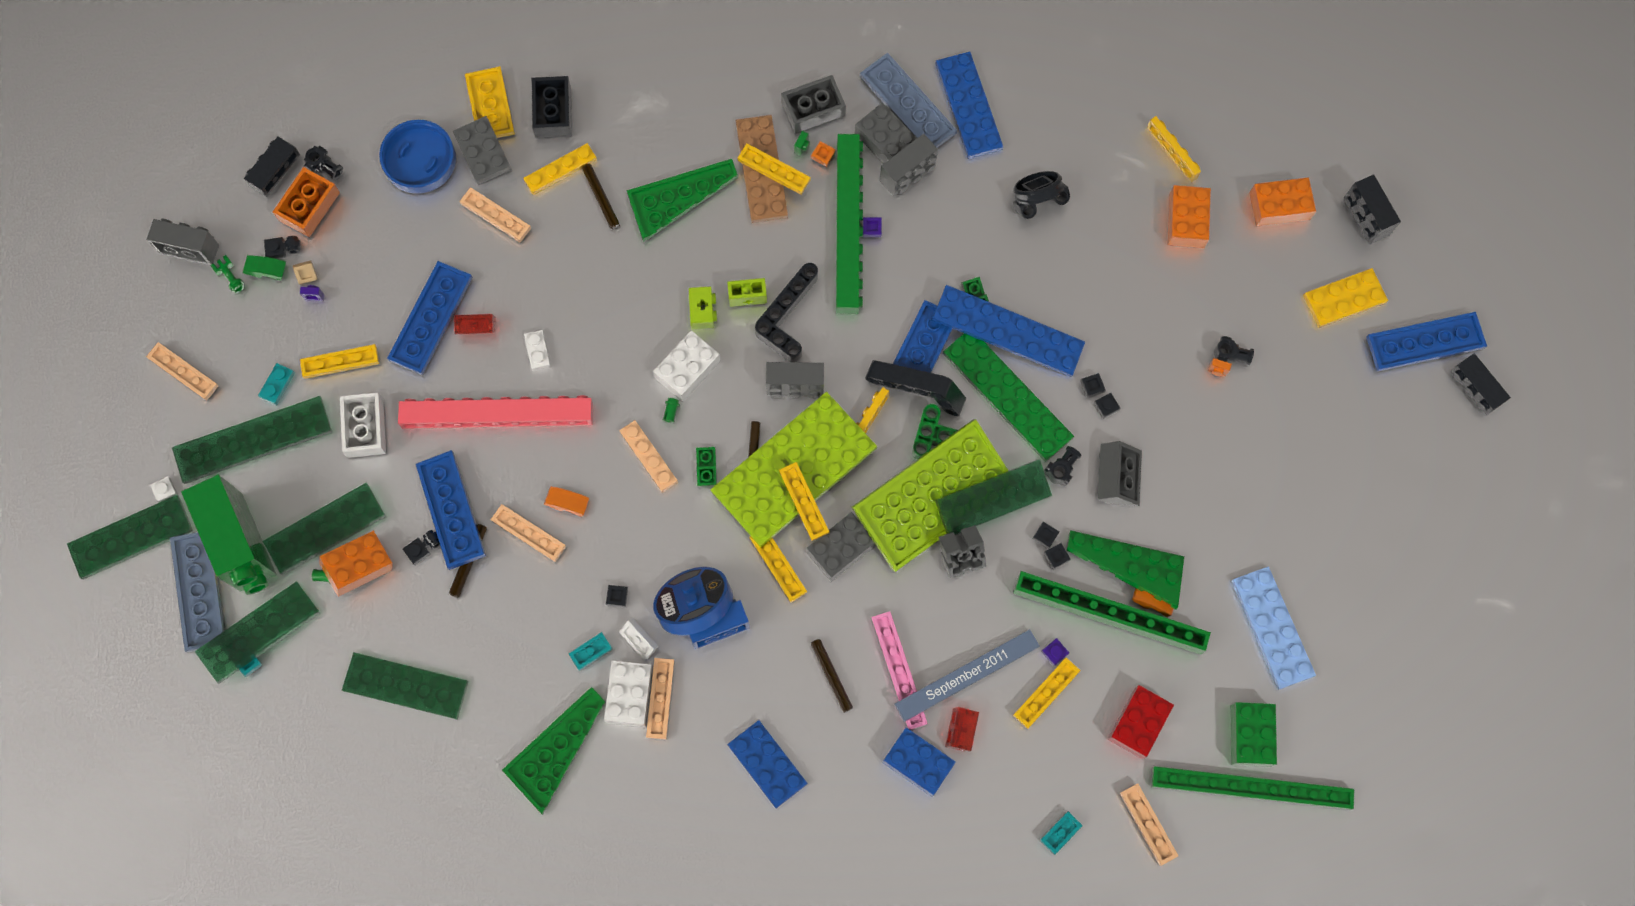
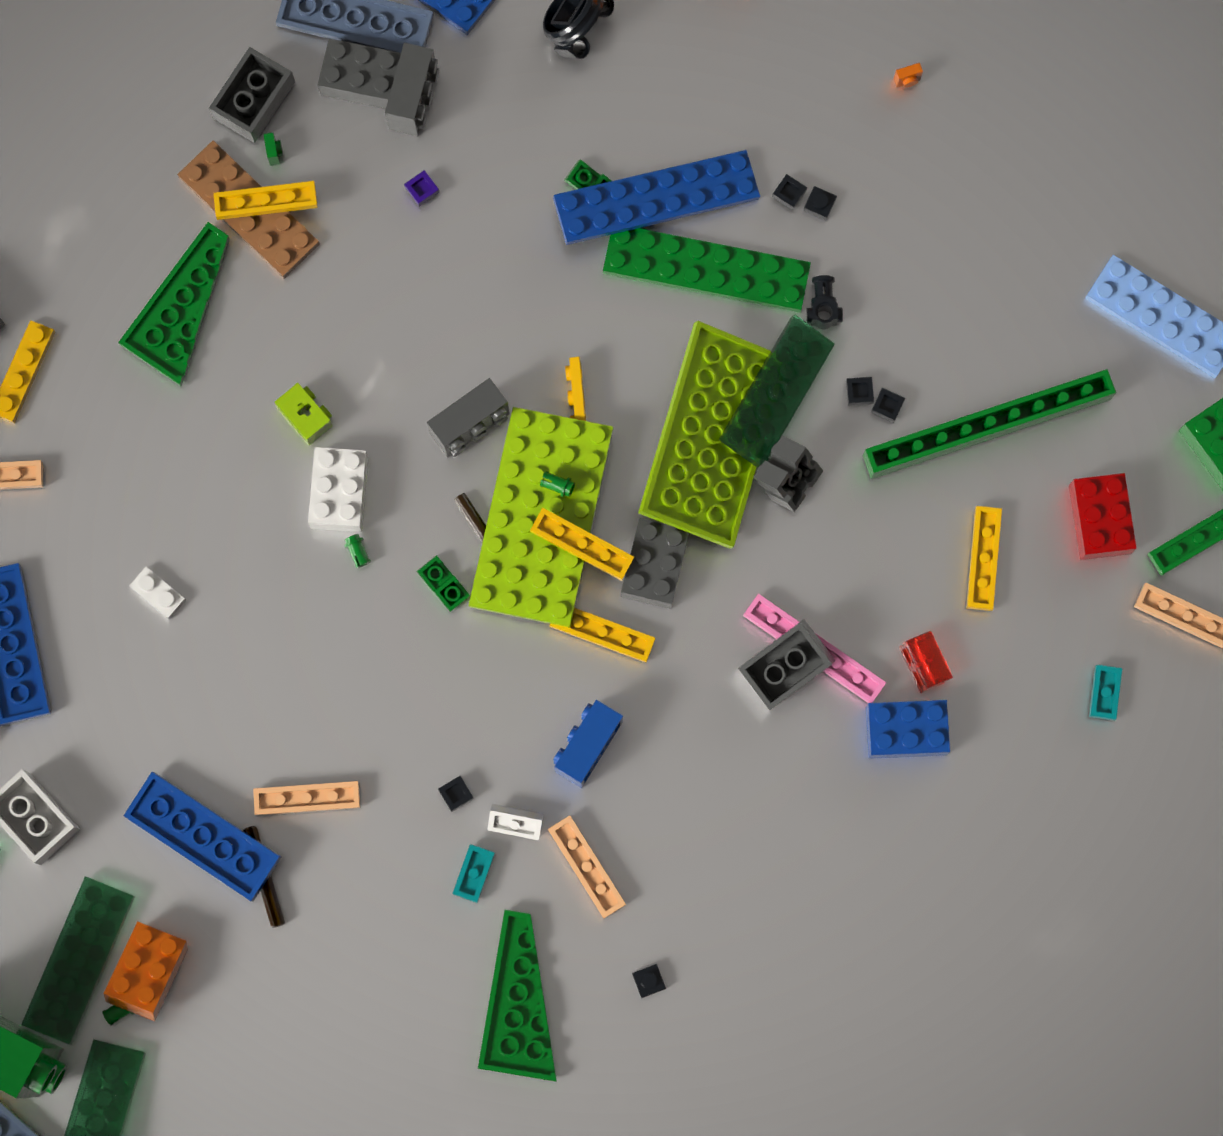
camera: 35 degrees left, 5 degrees up
clear green plate [341,652,469,720] -> none
coral brick [398,395,593,429] -> none
black plate [403,530,440,565] -> none
clear red hinge [454,314,496,334] -> none
orange slope [544,486,589,517] -> none
dark brown axle [582,164,620,229] -> none
white brick [604,661,653,727] -> none
light nougat plate [619,420,678,493] -> none
blue piece [653,567,733,635] -> none
lime brick [727,278,767,307] -> none
blue plate [727,720,808,809] -> none
black beam [755,263,818,362] -> none
orange plate [811,141,836,167] -> none
dark brown axle [811,639,853,713] -> none
green brick [836,134,863,314] -> none
black beam [865,360,966,416] -> none
blue plate [893,300,952,373] -> none
sand blue tile [894,629,1040,722] -> none
green beam [912,404,958,460] -> none
dark purple plate [1041,638,1069,666] -> none
green wing [1066,530,1185,610] -> none
dark grey slope [1097,441,1142,506] -> none
orange slope [1132,588,1173,617] -> none
black connector [1214,336,1254,365] -> none
none -> green pin [540,471,575,498]
none -> black plate [632,964,666,998]
none -> dark grey brick [738,619,835,710]

